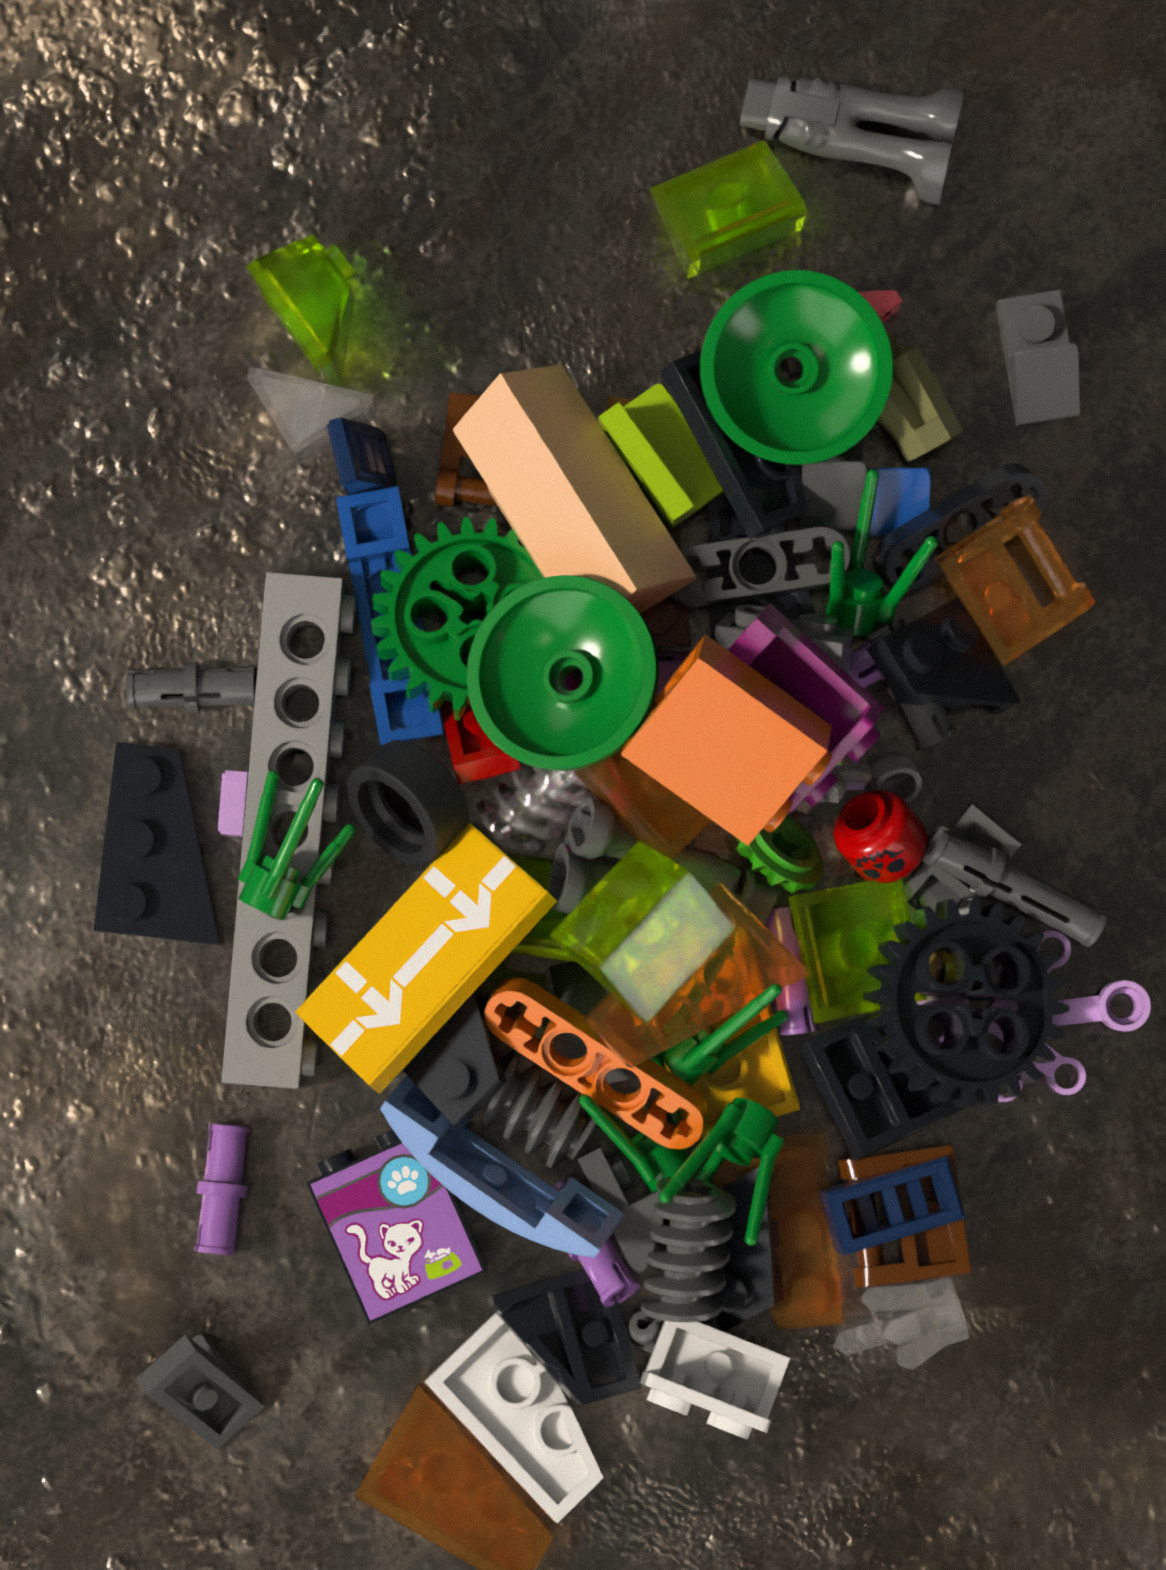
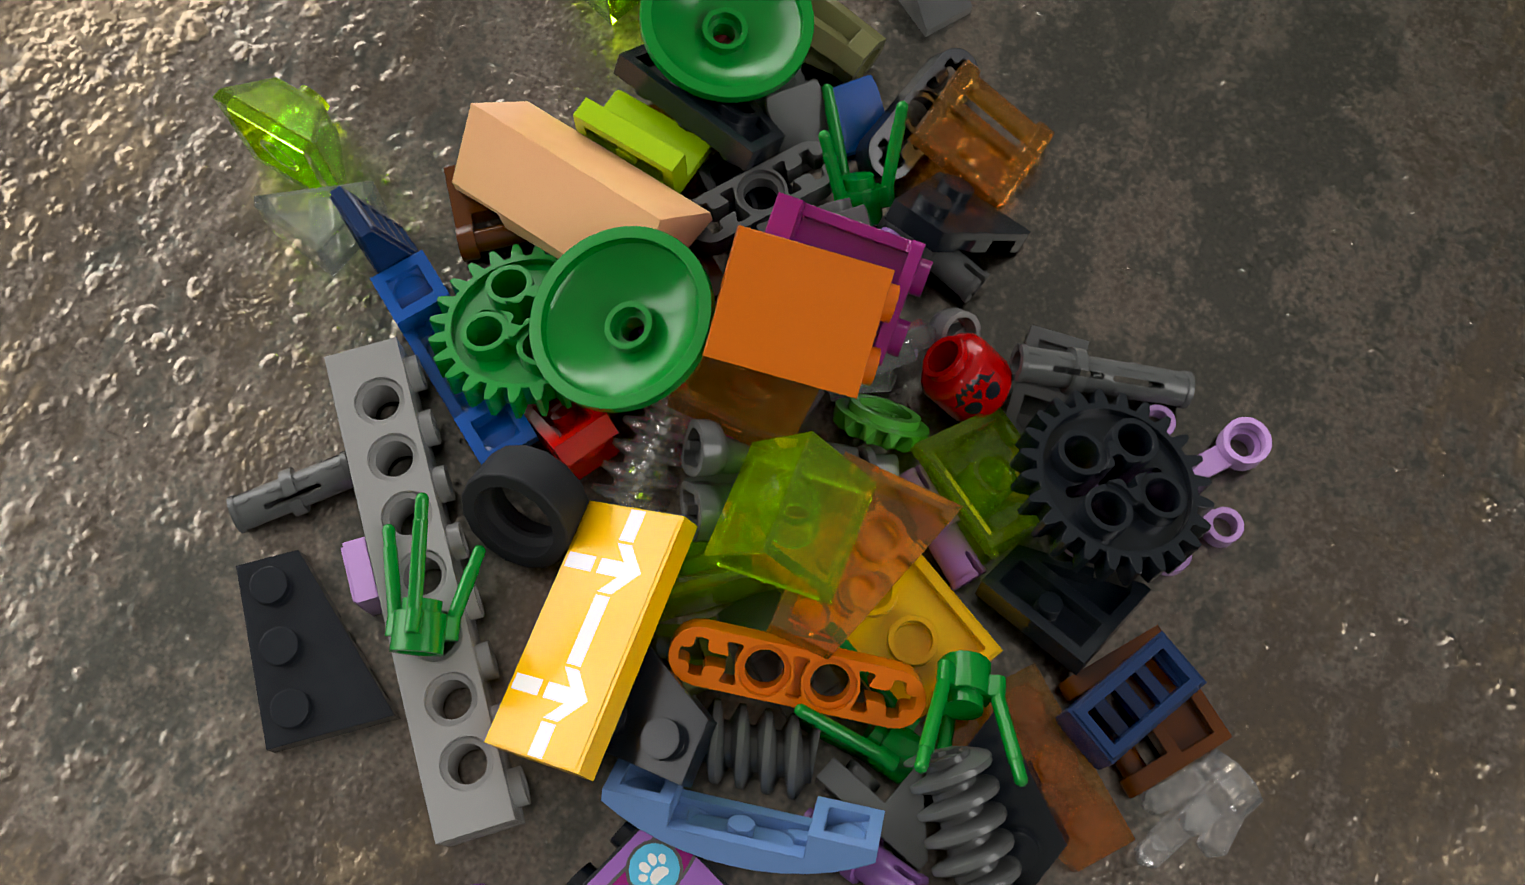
camera: 25 degrees left, 15 degrees down
green plant [657,936,788,1086] -> none

